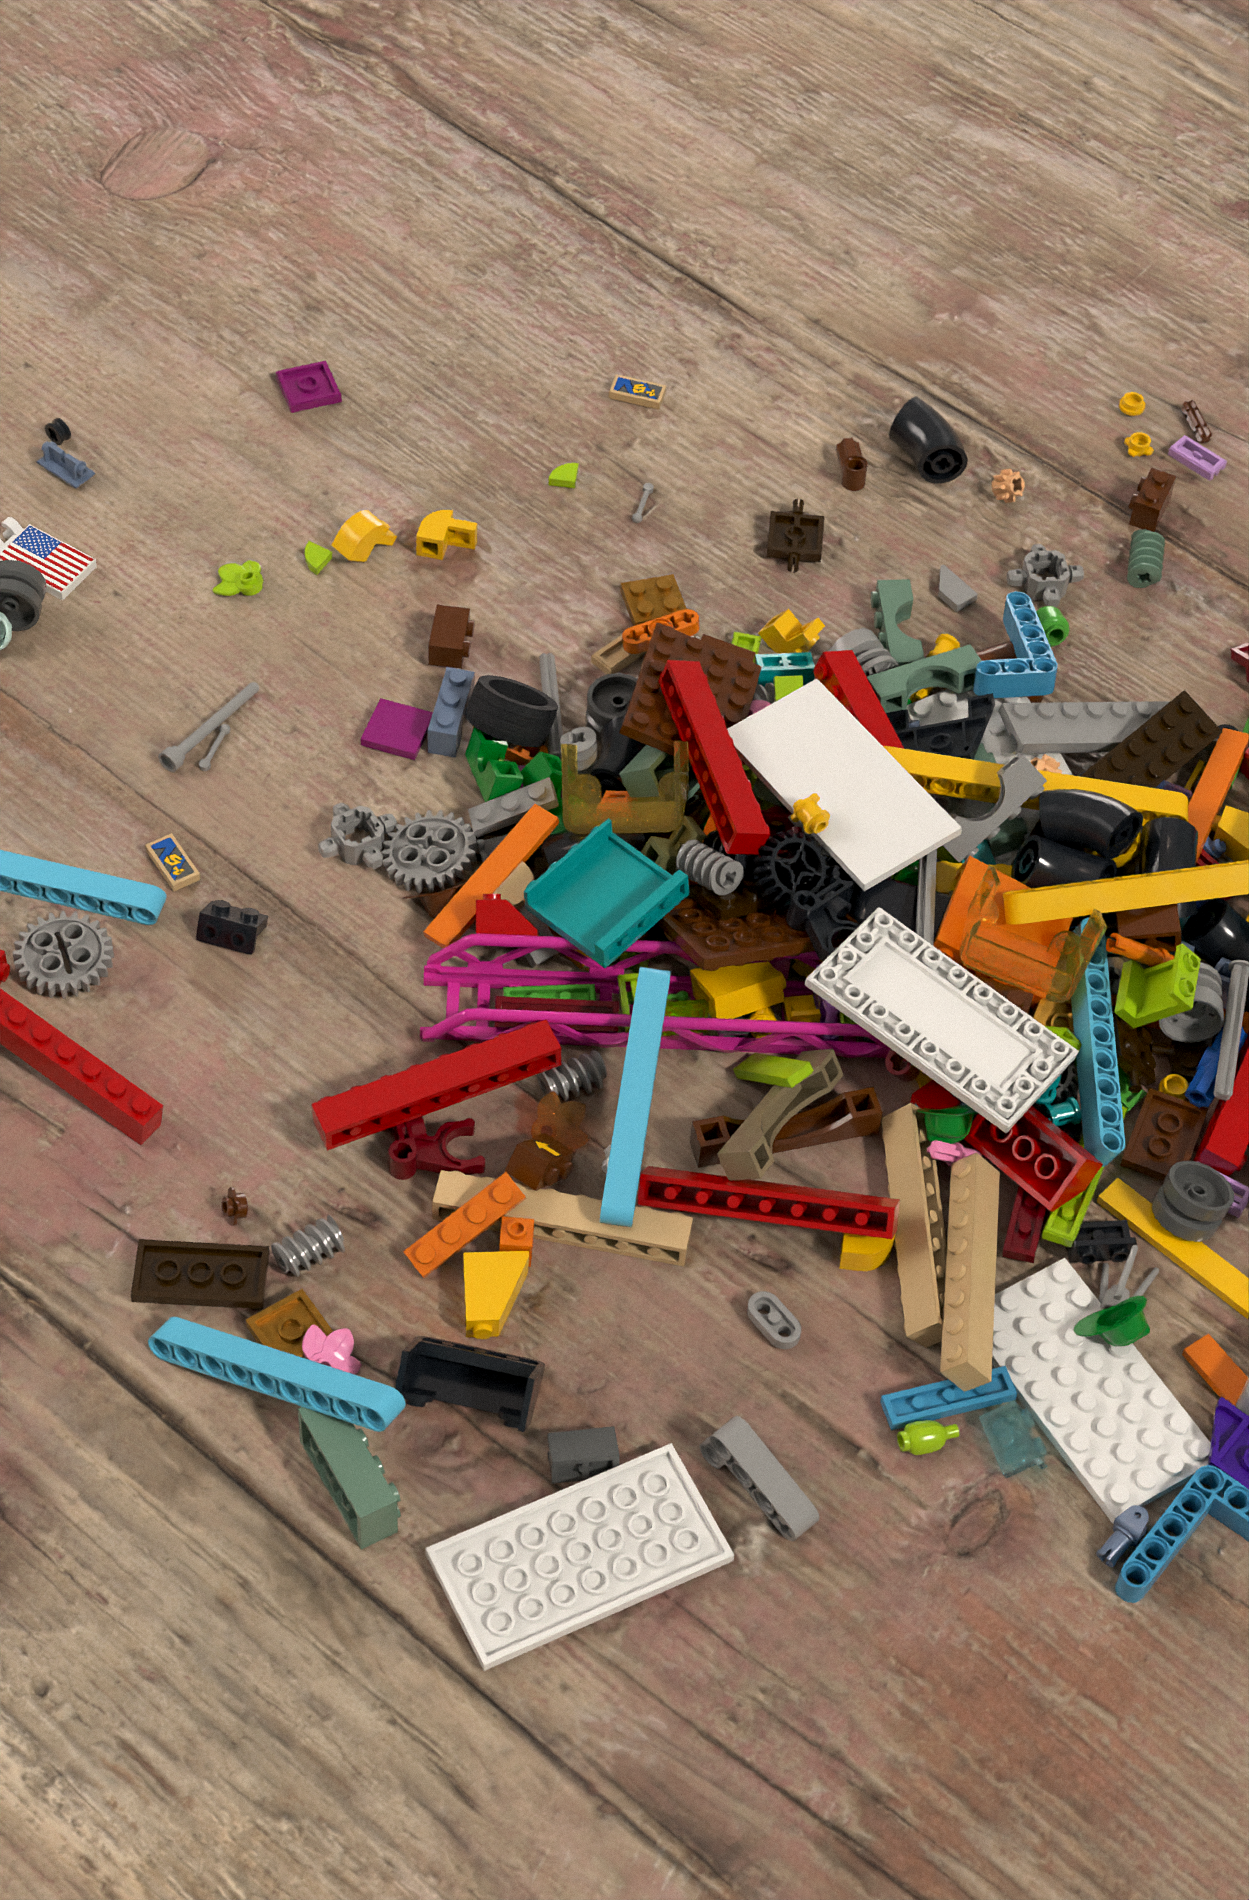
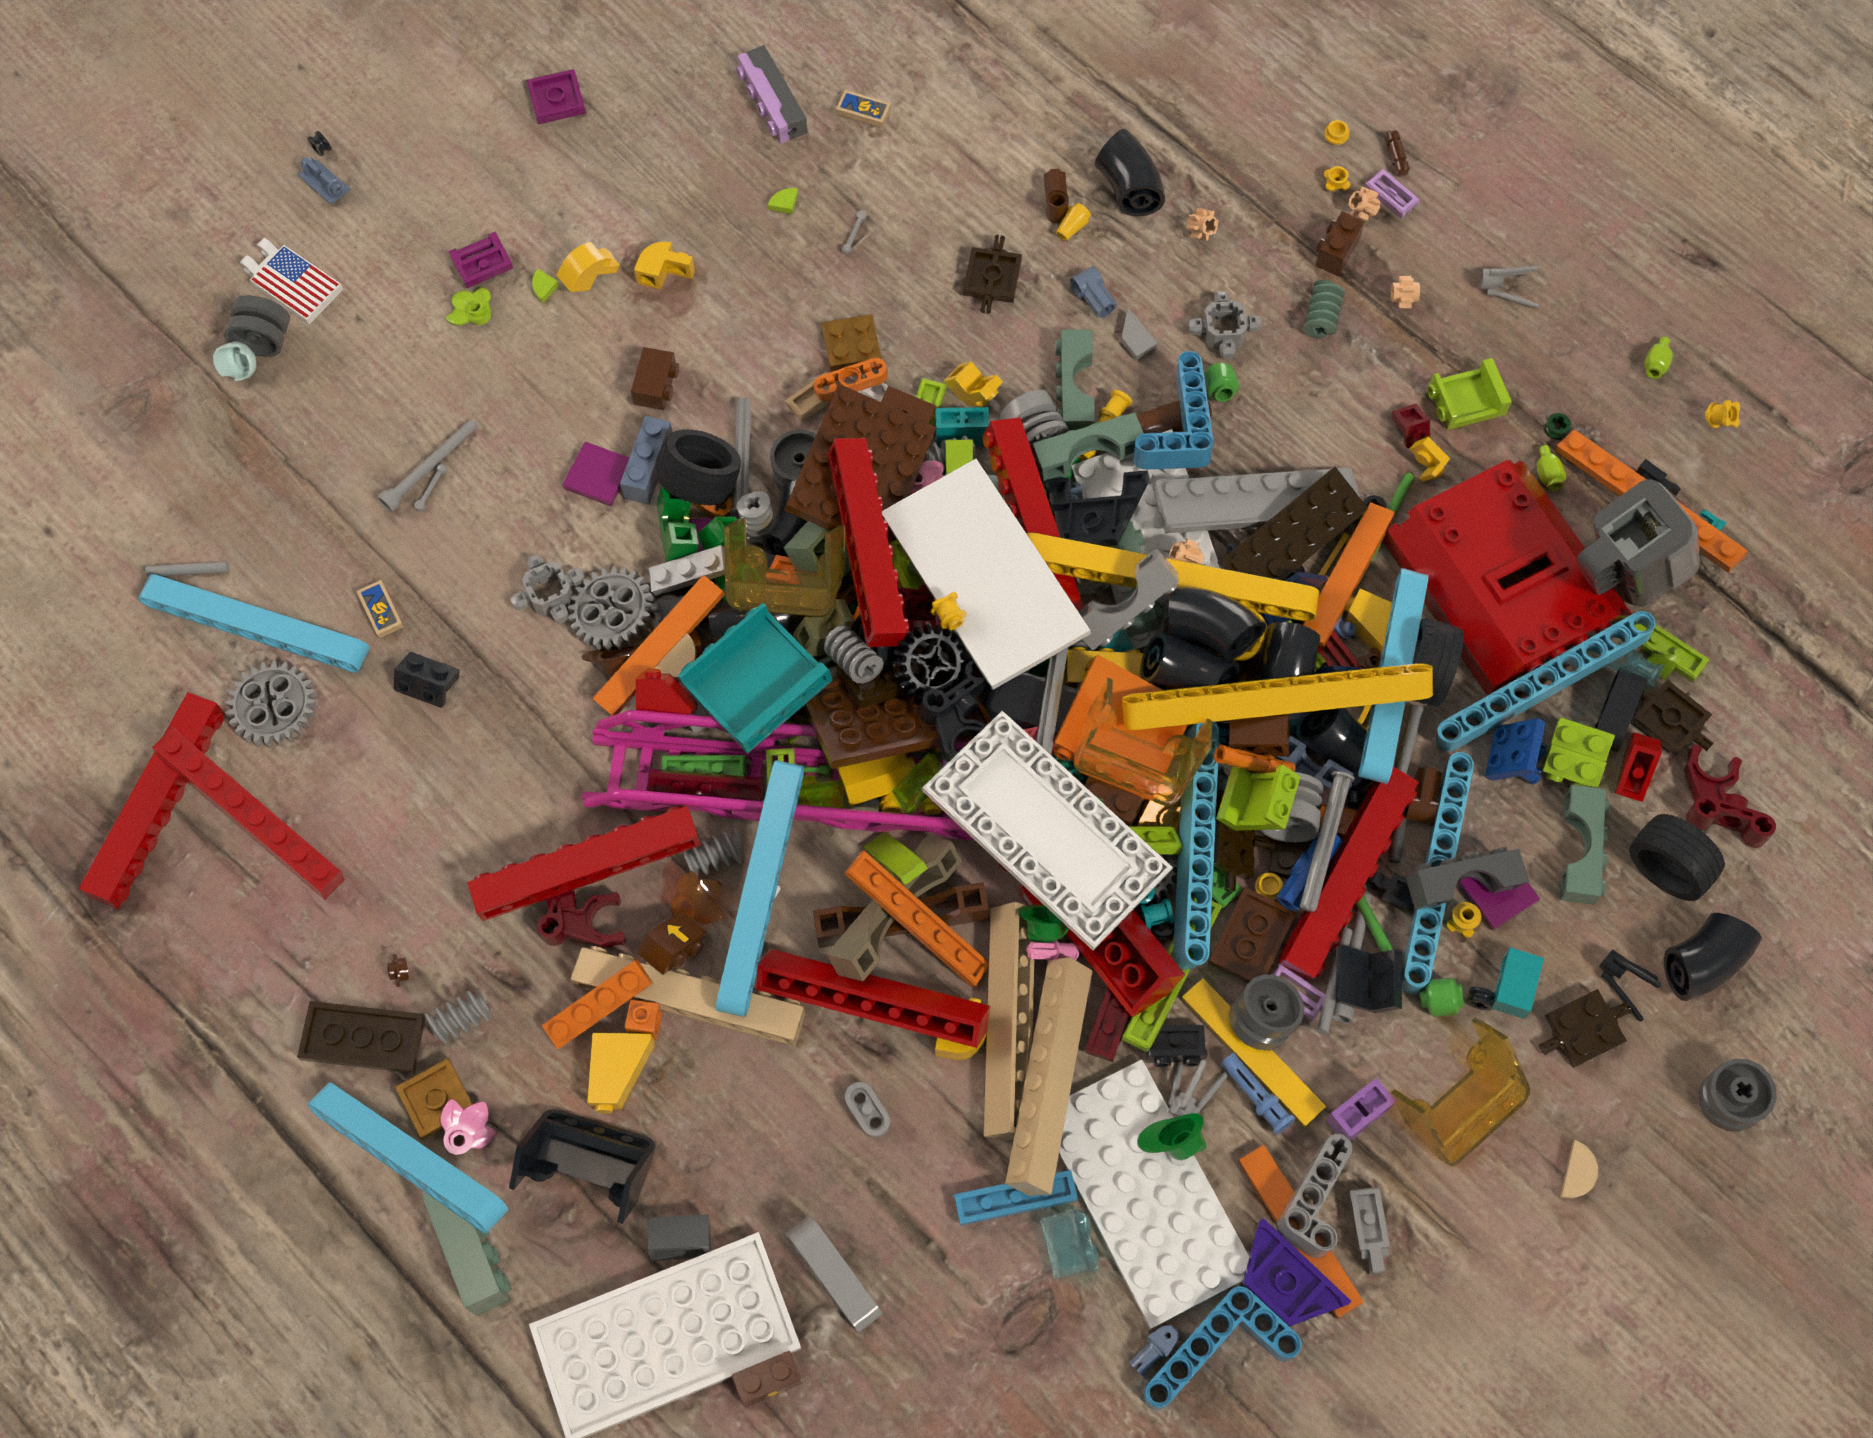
camera: 10 degrees right, 15 degrees up
lime plant [897,1420,959,1455] -> none
none -> magenta plate [448,232,514,288]
none -> reddish brown brick [732,1350,803,1408]
none -> piece [736,45,808,144]
none -> orange tile [844,851,989,987]
none -> clear neon green tile [892,753,943,813]
none -> yellow cone [1056,203,1091,242]
none -> sand blue piece [1070,266,1117,318]
none -> medium blue pin [1220,1053,1296,1135]
none -> light nougat gear [1349,187,1381,221]
none -> light nougat gear [1390,276,1420,309]

